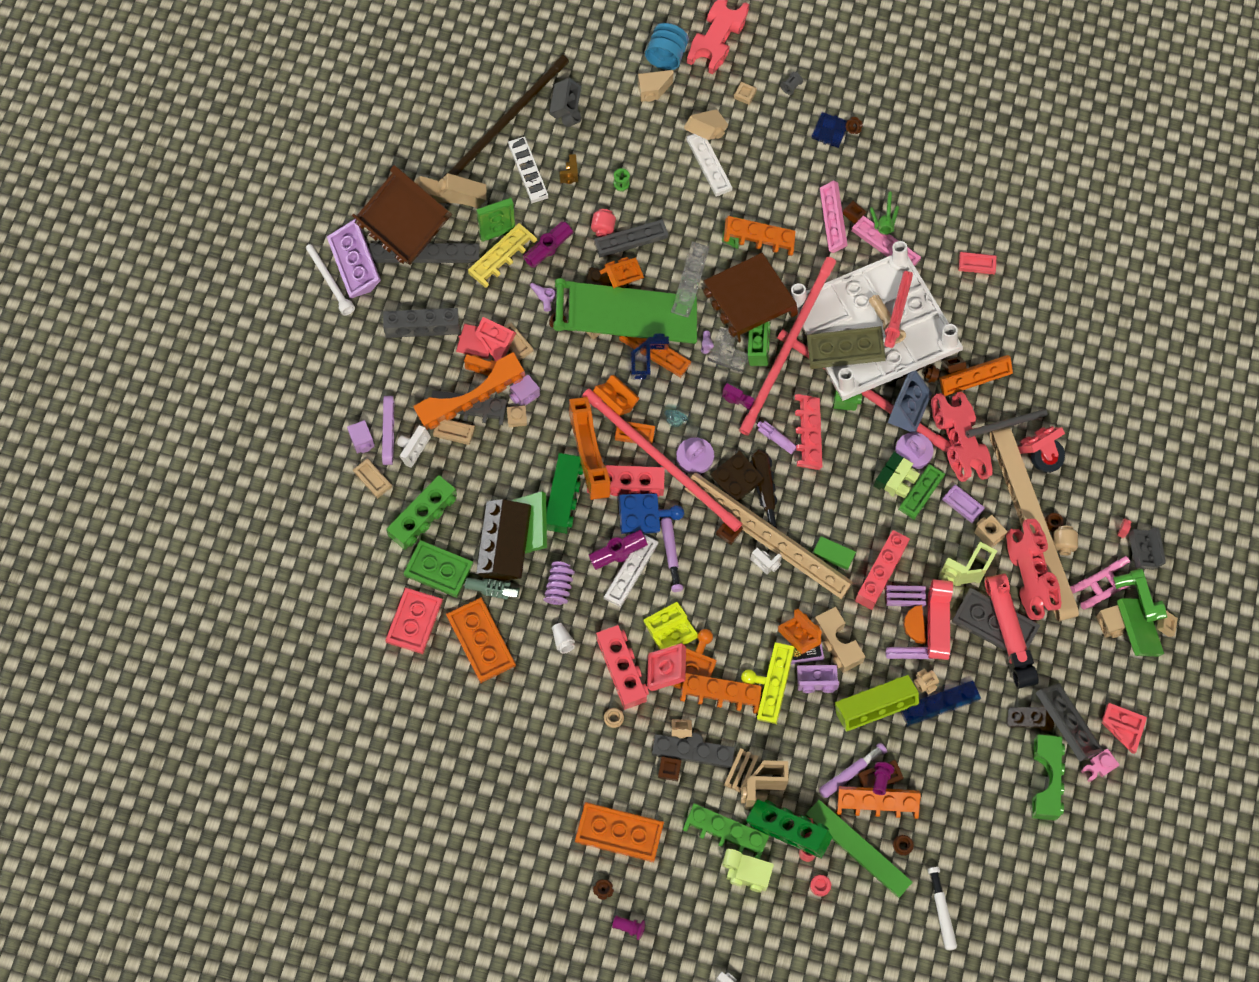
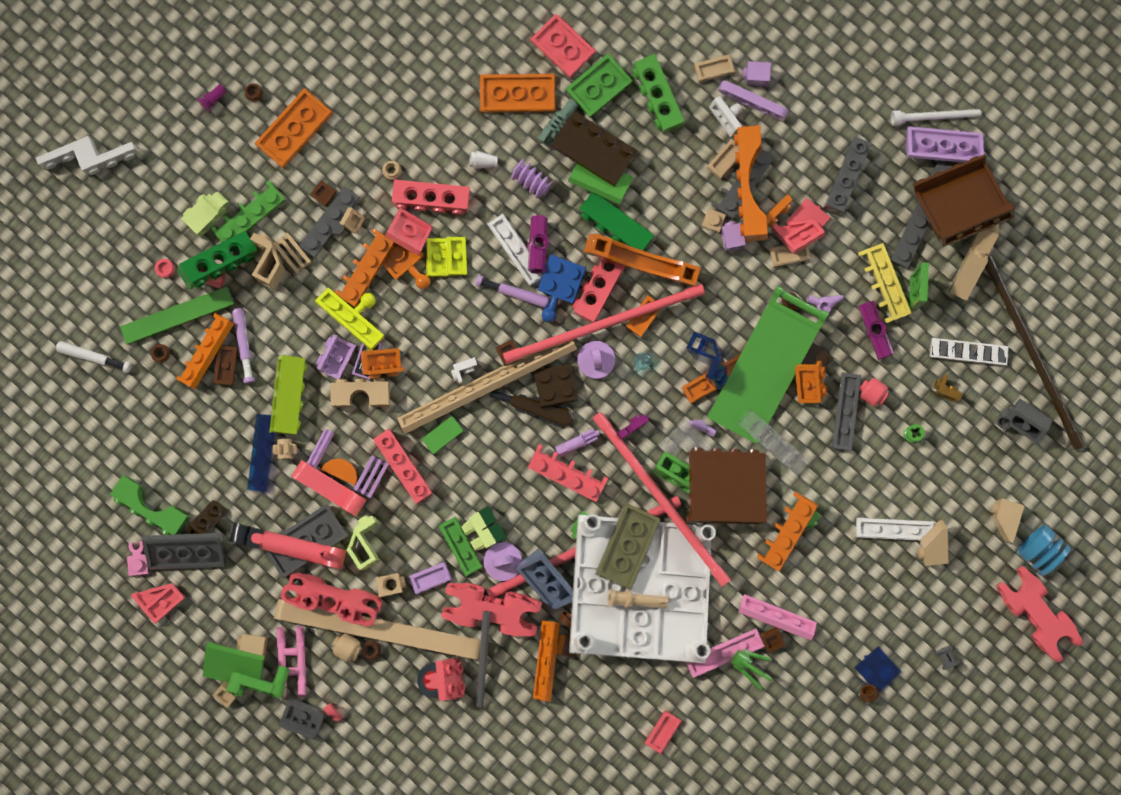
camera: 120 degrees right, 15 degrees up
orange bracket [593,375,639,416] -> none
tan tile [734,82,757,105] -> none
magenta pin [873,762,895,795] -> none
coral axle [884,271,913,348] -> none

